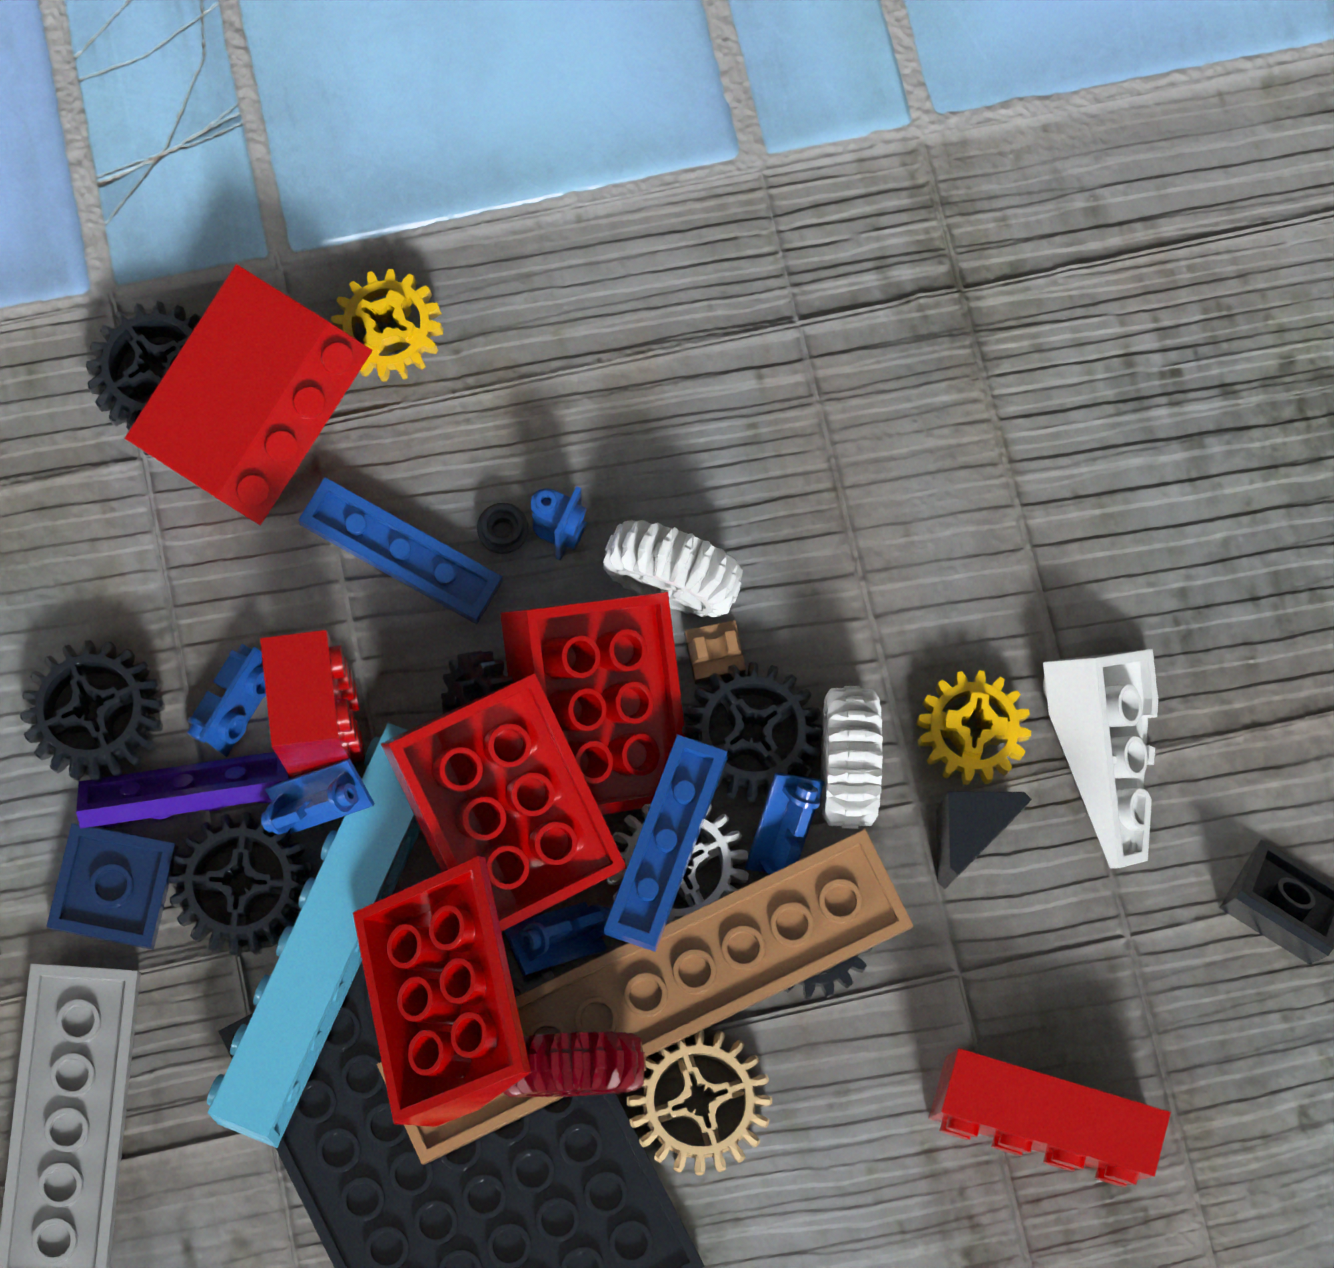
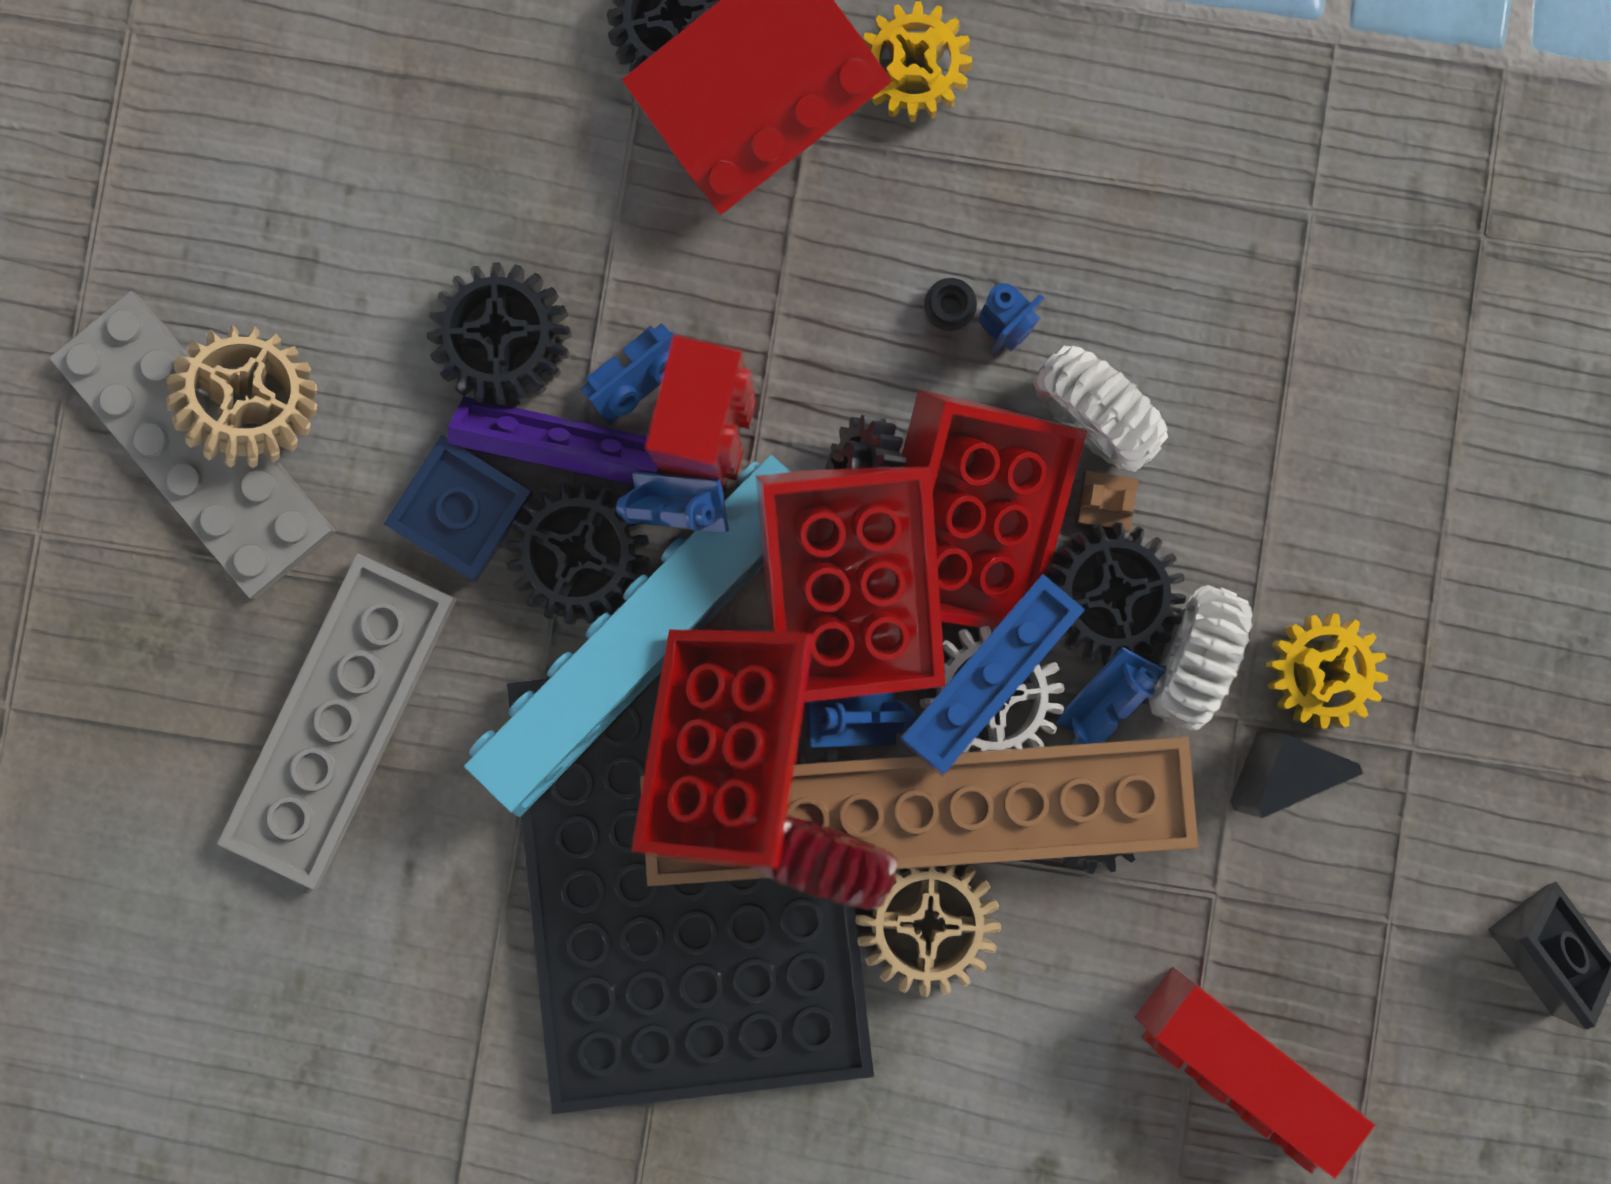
camera: 25 degrees right, 10 degrees up
blue plate [298,477,503,625] -> none
white wedge [1043,649,1158,868] -> none

